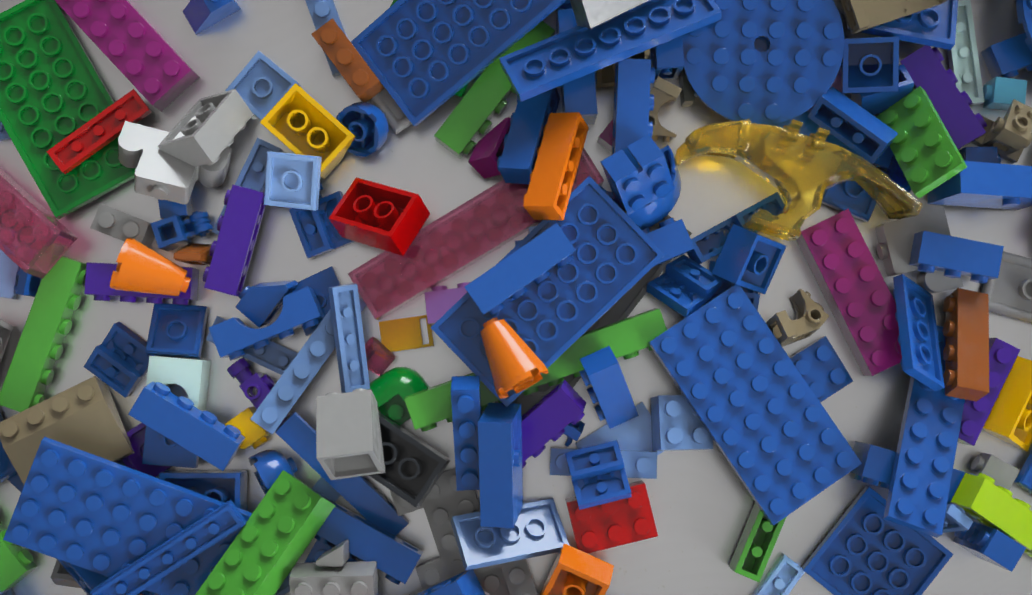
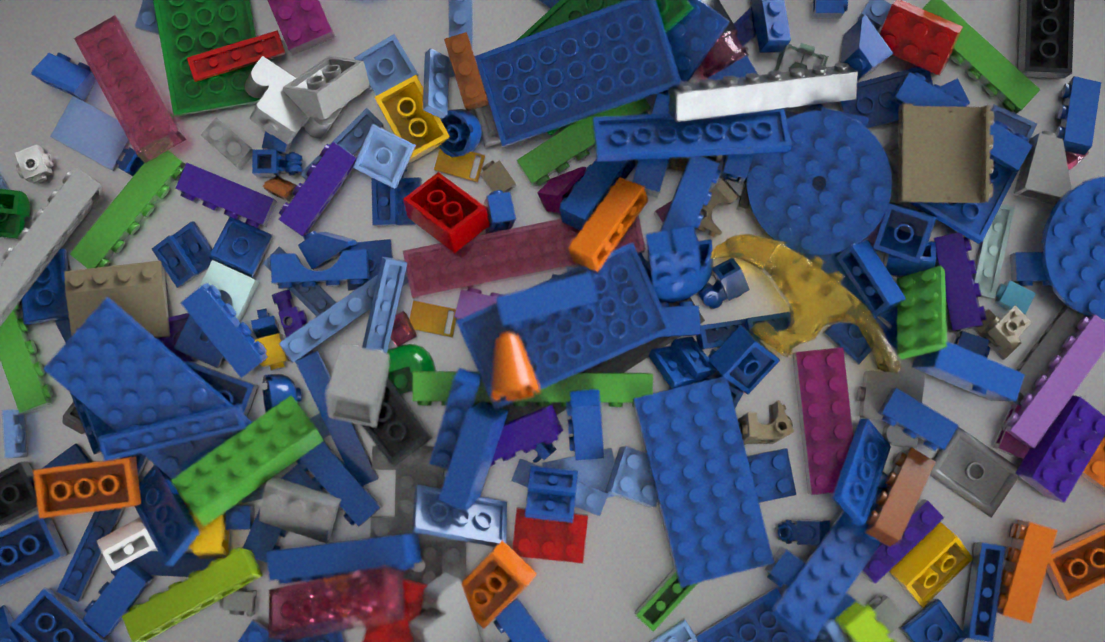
camera: 15 degrees right, 0 degrees up
orange cone [110,237,191,296] -> none
light grey slope [316,539,349,567] -> none
none -> blue tile [251,308,280,338]
none -> medium blue plate [423,48,449,119]
none -> yellow piece [434,149,486,182]
none -> dark tan brick [480,160,516,193]
none -> blue slope [484,190,516,236]
none -> blue brick [698,257,750,309]
none -> blue brick [777,520,830,545]

